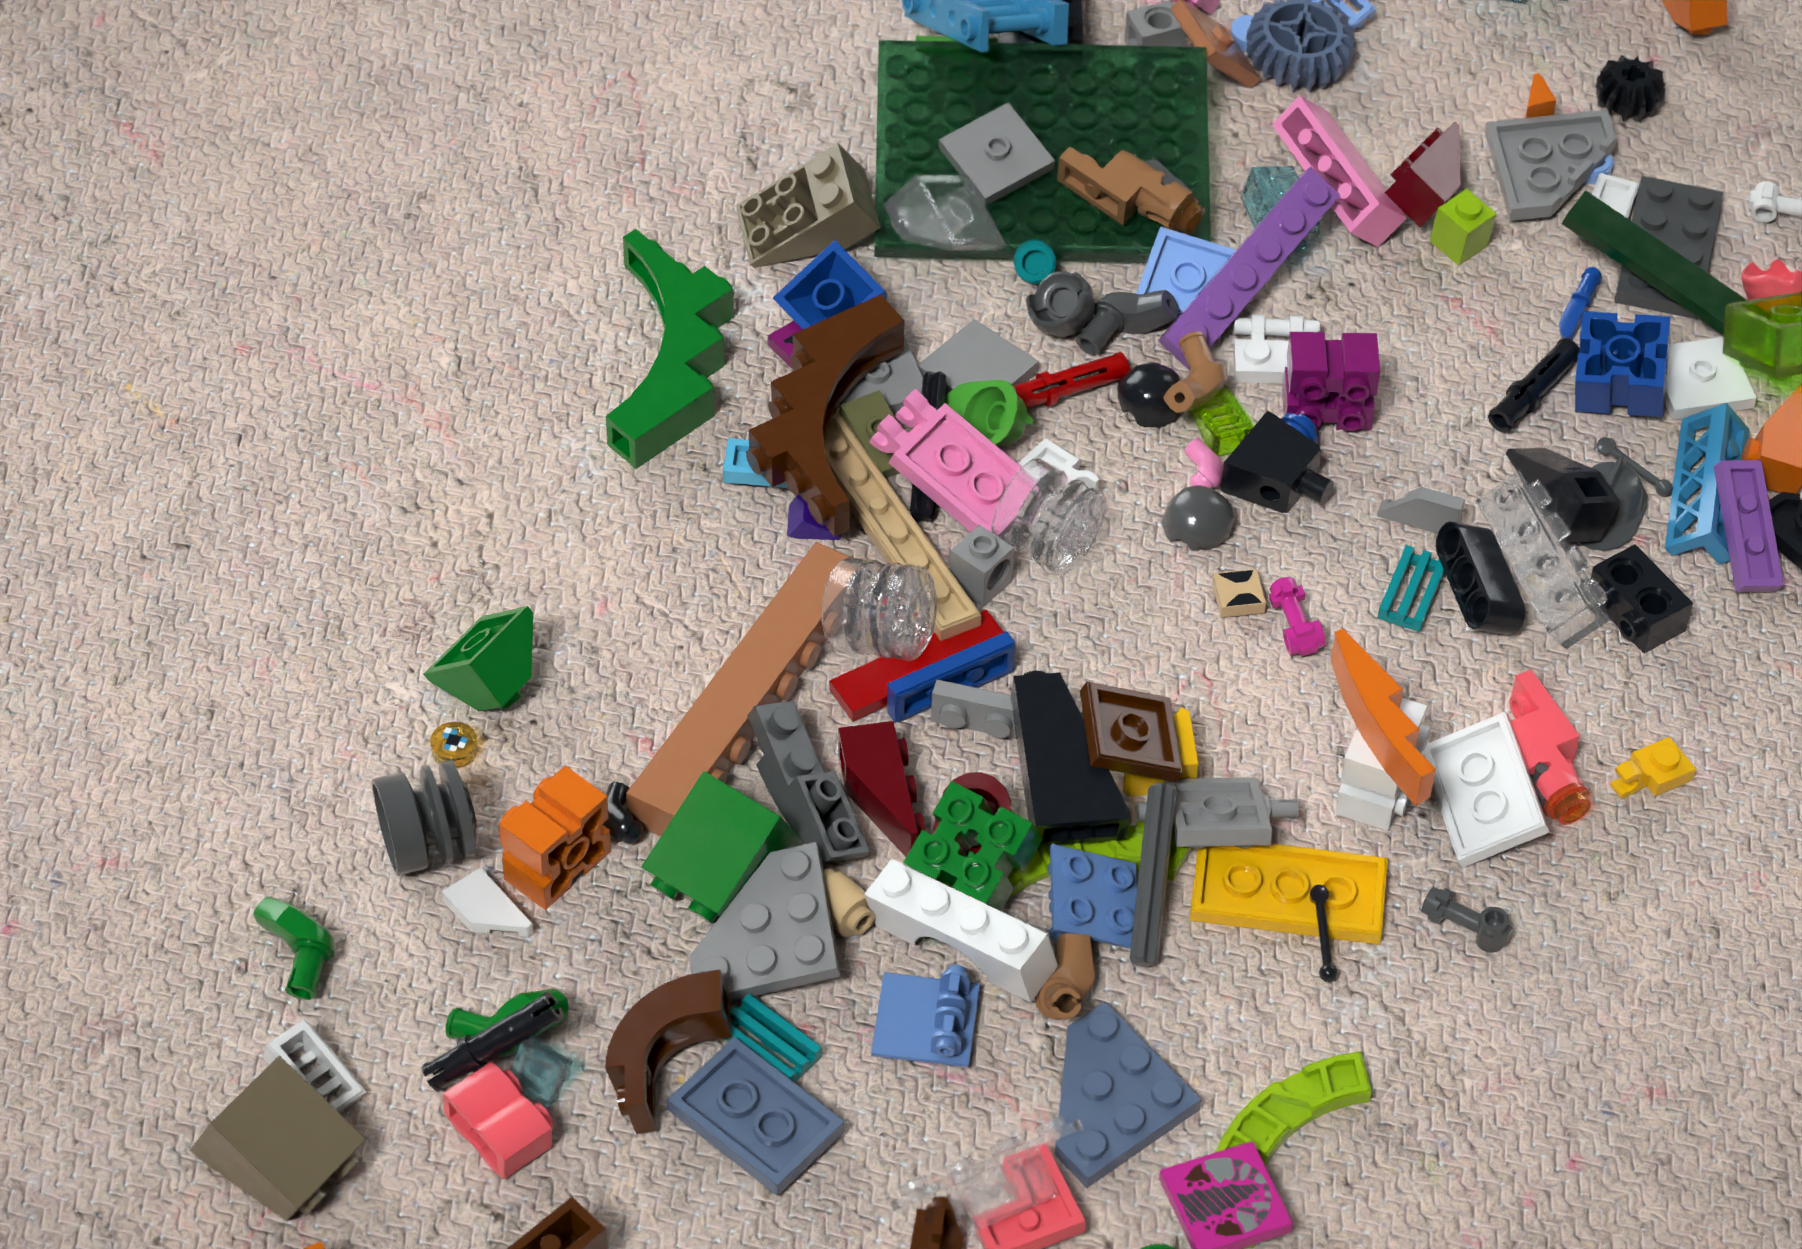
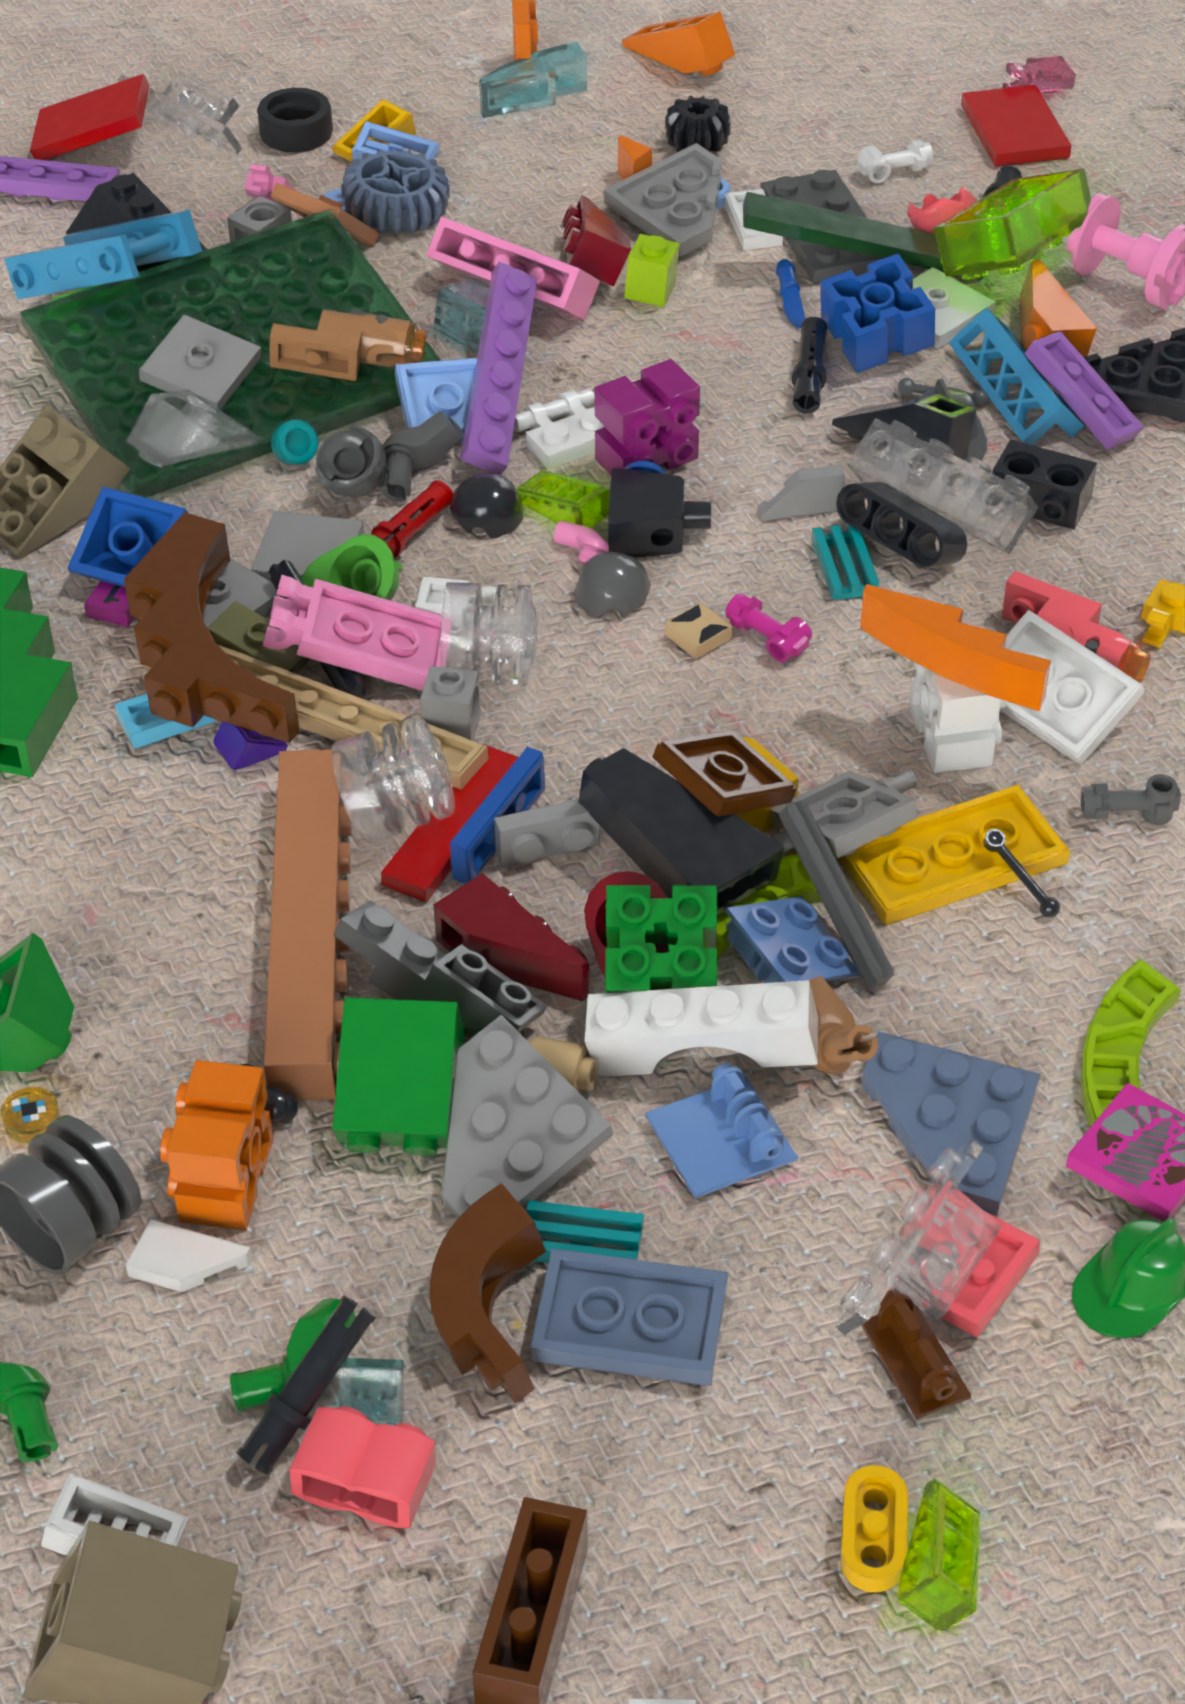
camera: 30 degrees left, 5 degrees down
medium nougat arm [1163,331,1227,413] -> none

